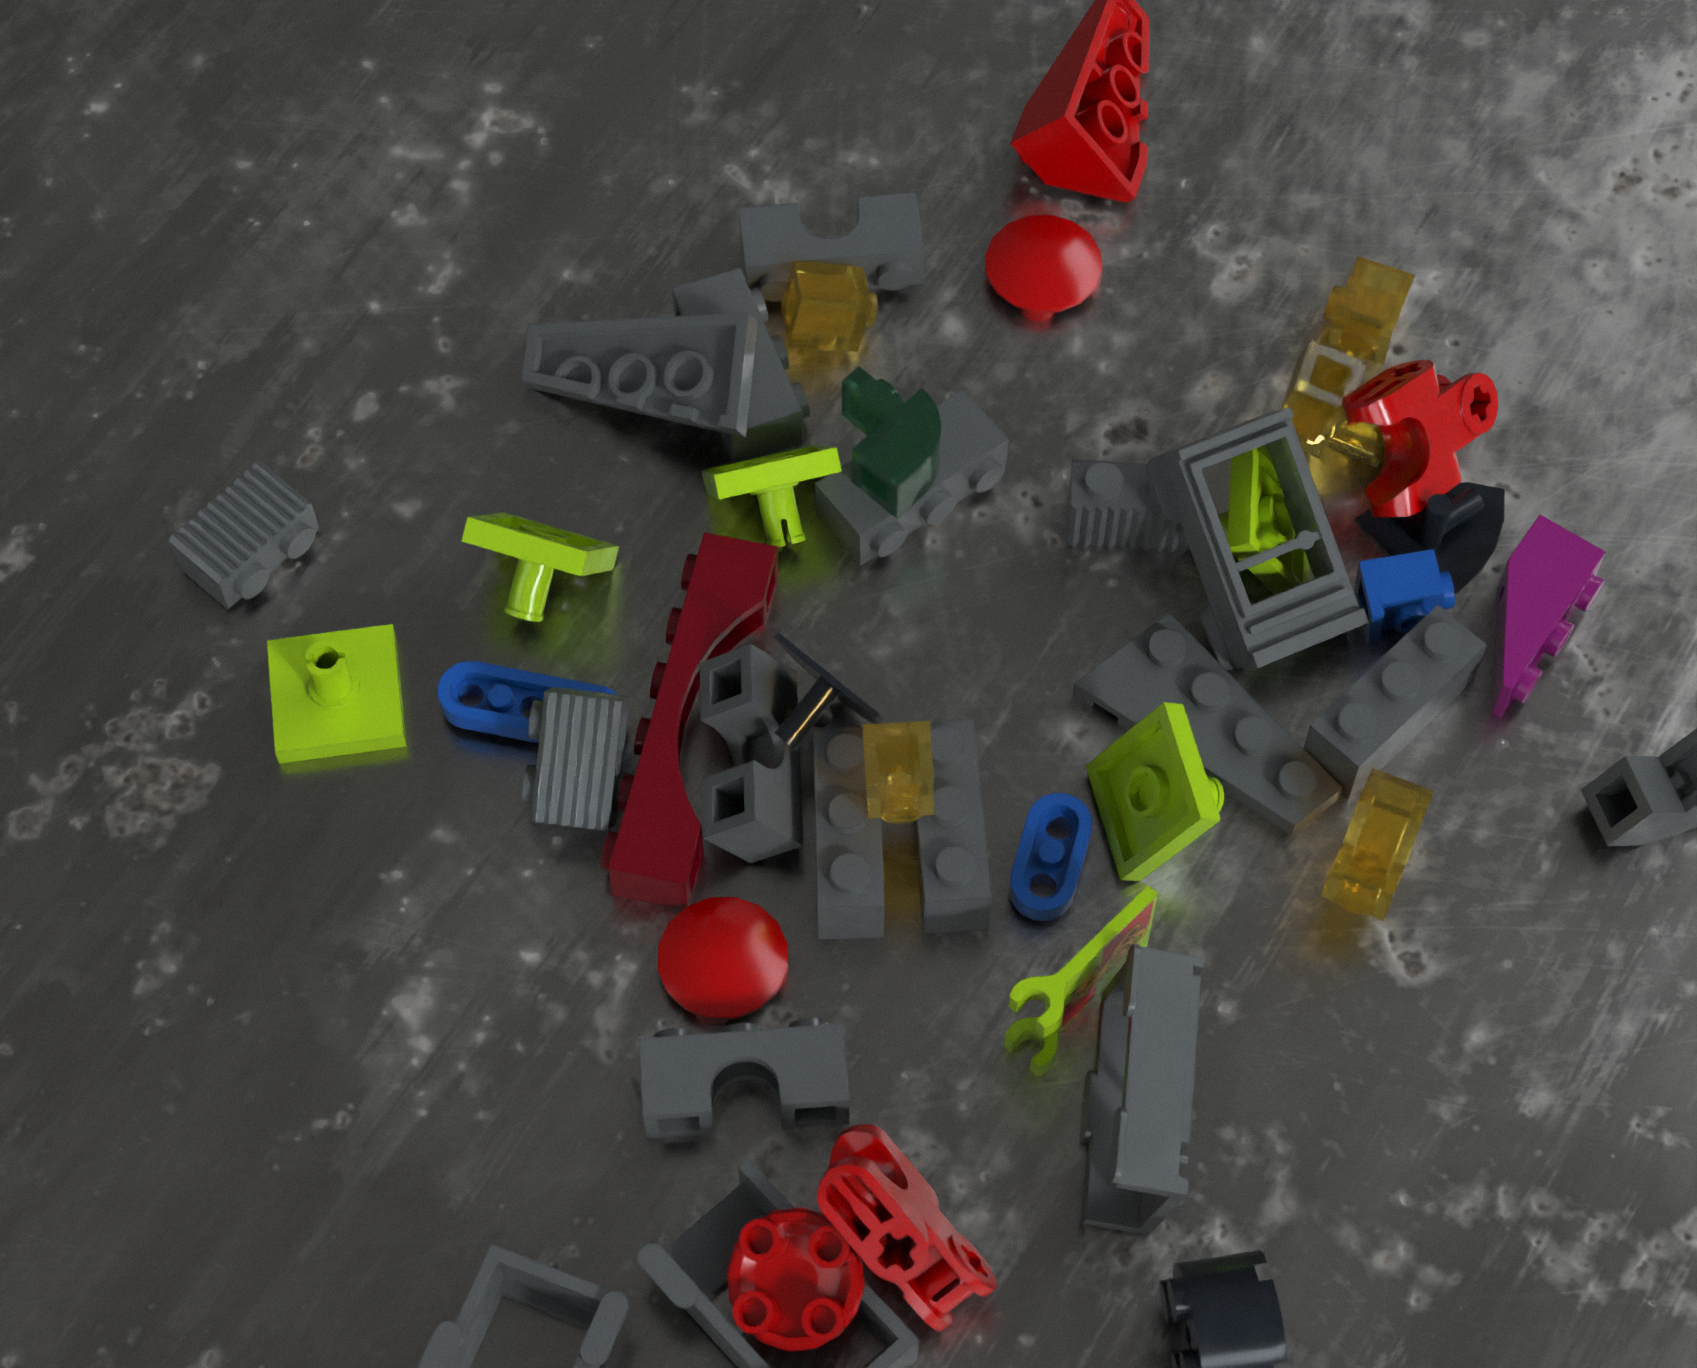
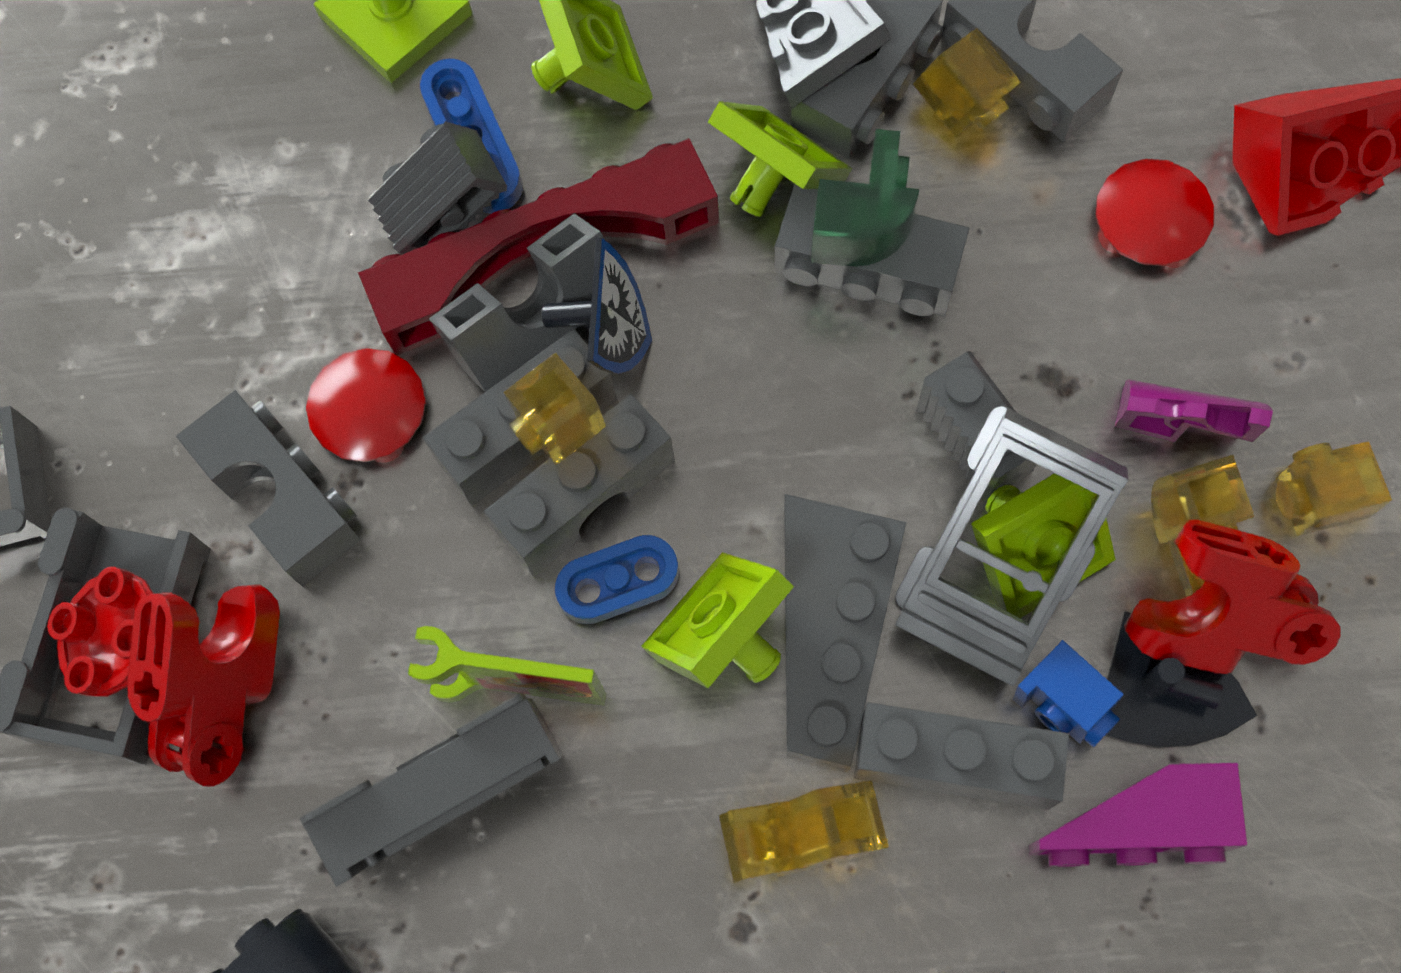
camera: 60 degrees right, 10 degrees up
none -> magenta slope [1114,379,1273,442]

